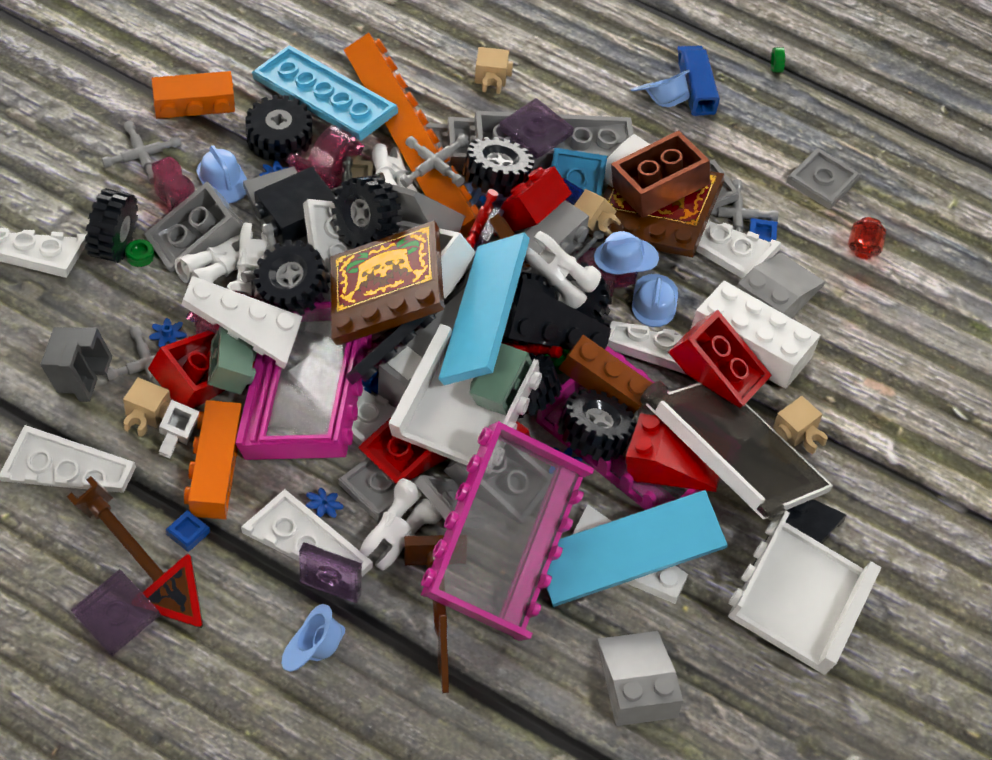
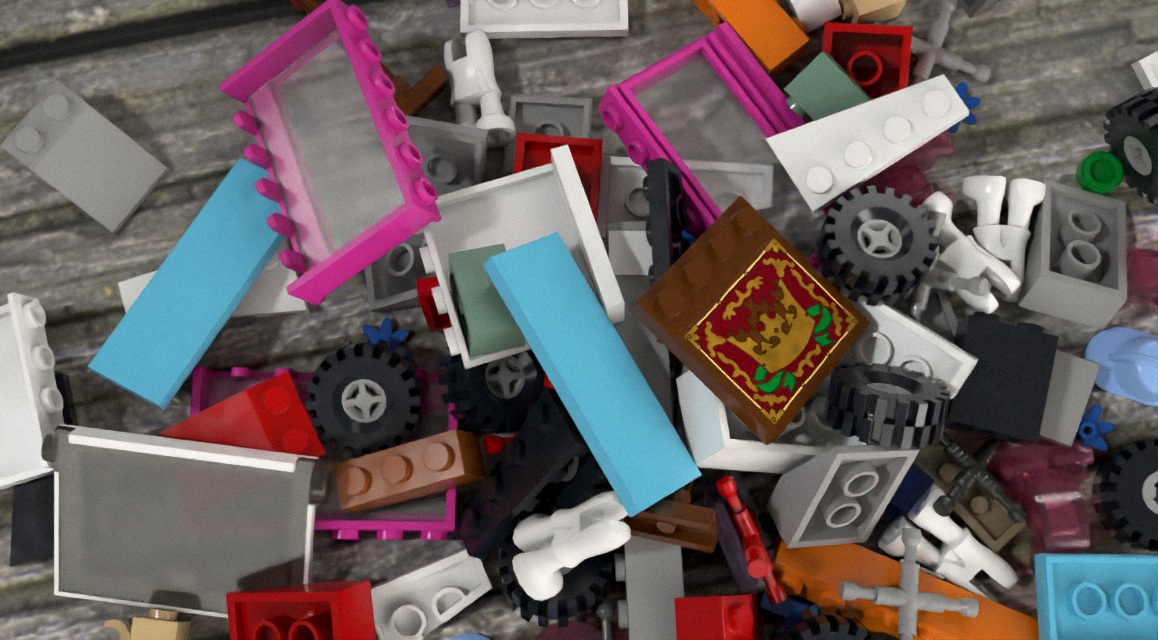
camera: 145 degrees right, 25 degrees up
blue plant [305,488,344,518] -> none

